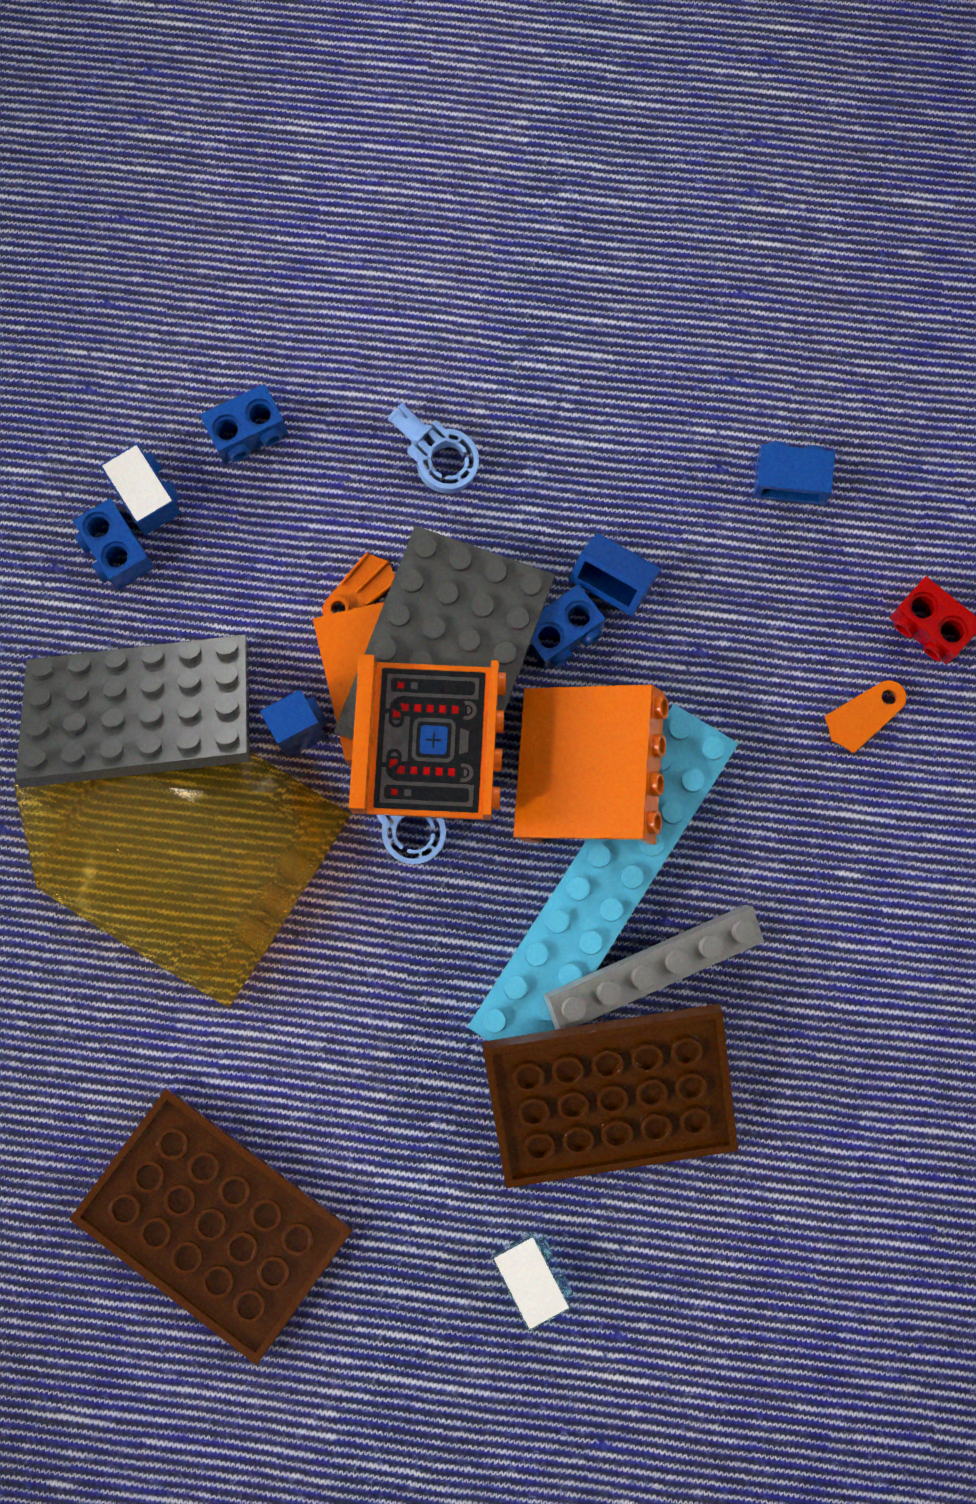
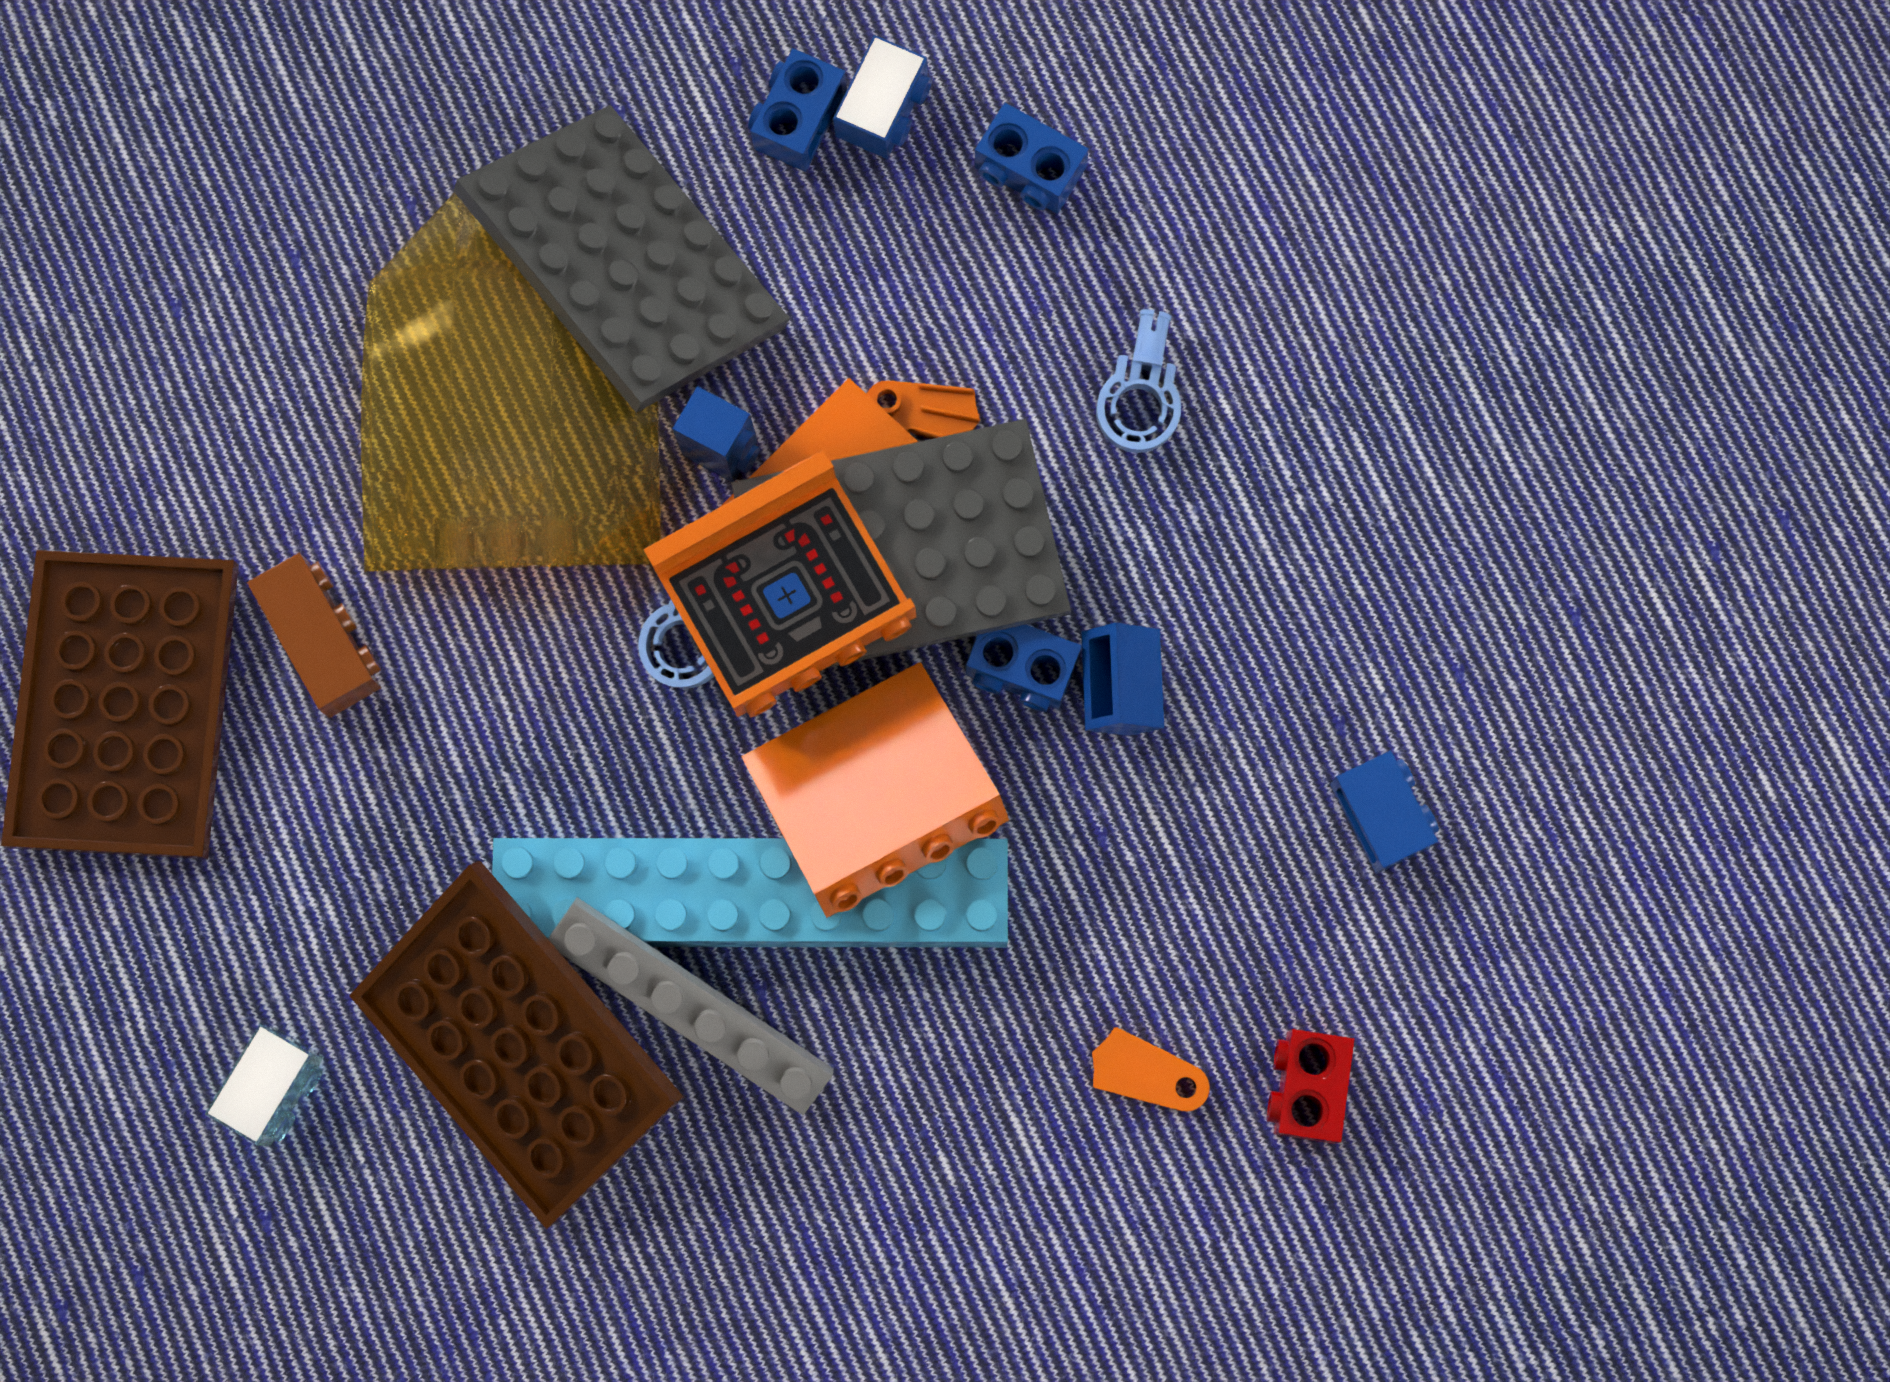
camera: 55 degrees right, 0 degrees up
none -> dark orange brick [246,552,381,718]

